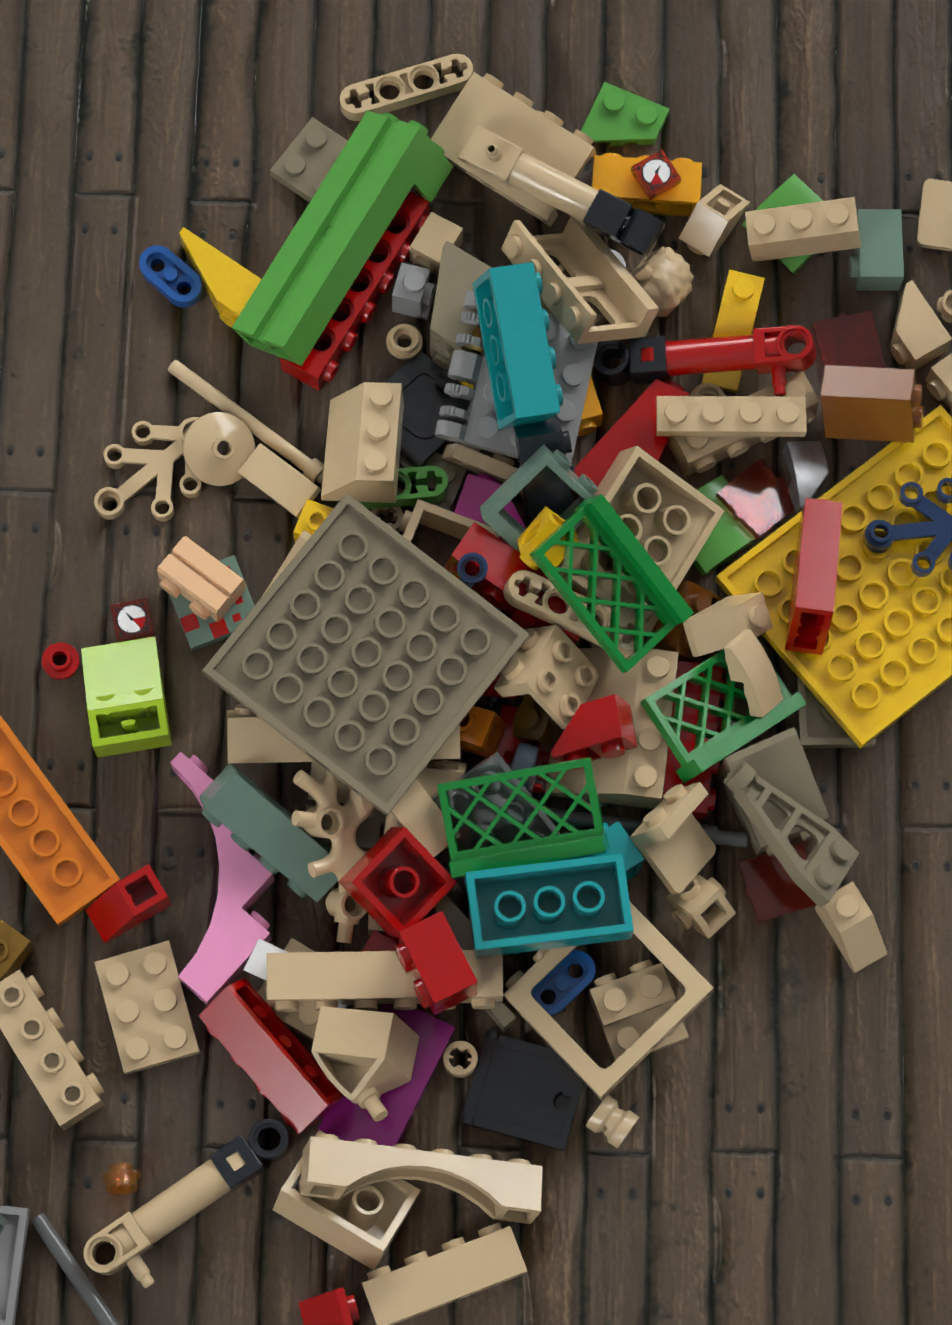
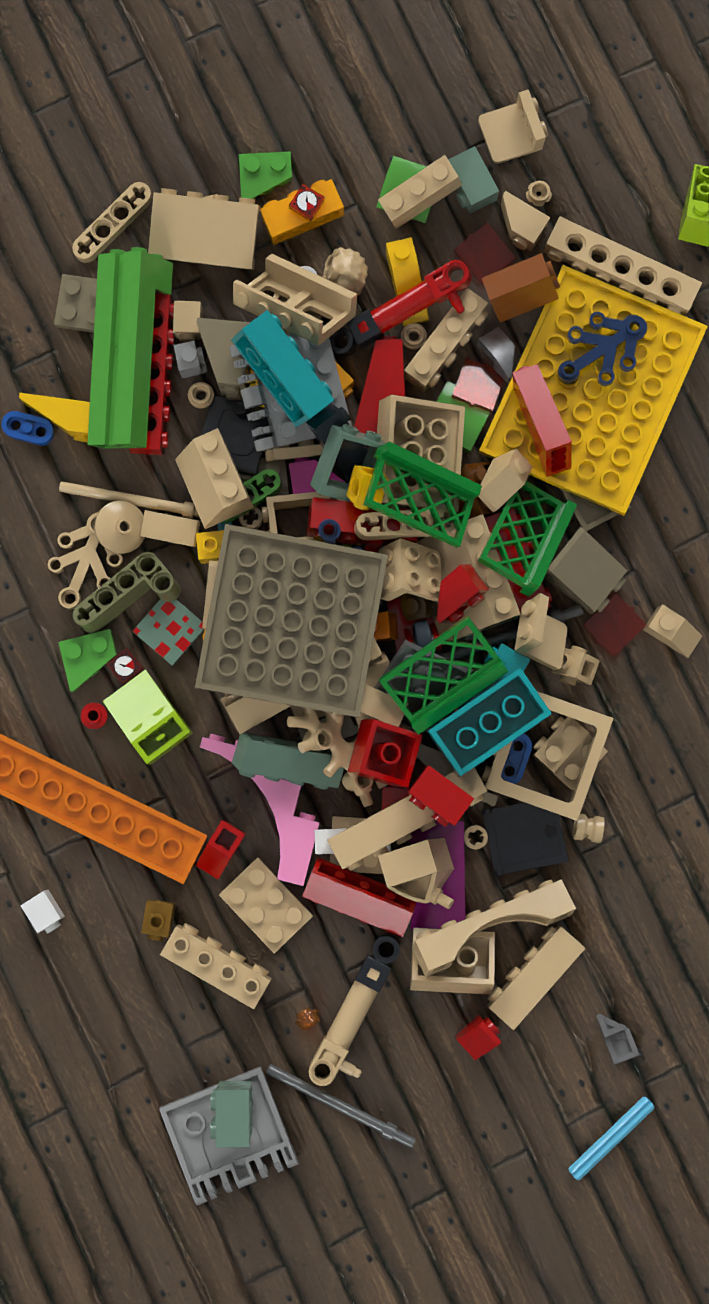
camera: 25 degrees left, 10 degrees up
light nougat brick [157,536,246,622] -> none
tan piece [457,125,666,258] -> none
tan plate [656,396,807,437] -> none
tan slope [679,184,750,257] -> none
dark tan plate [723,761,859,907] -> none
tan slope [724,629,783,718] -> none
none -> bright green wing [58,629,118,692]
none -> olive beam [73,552,181,633]

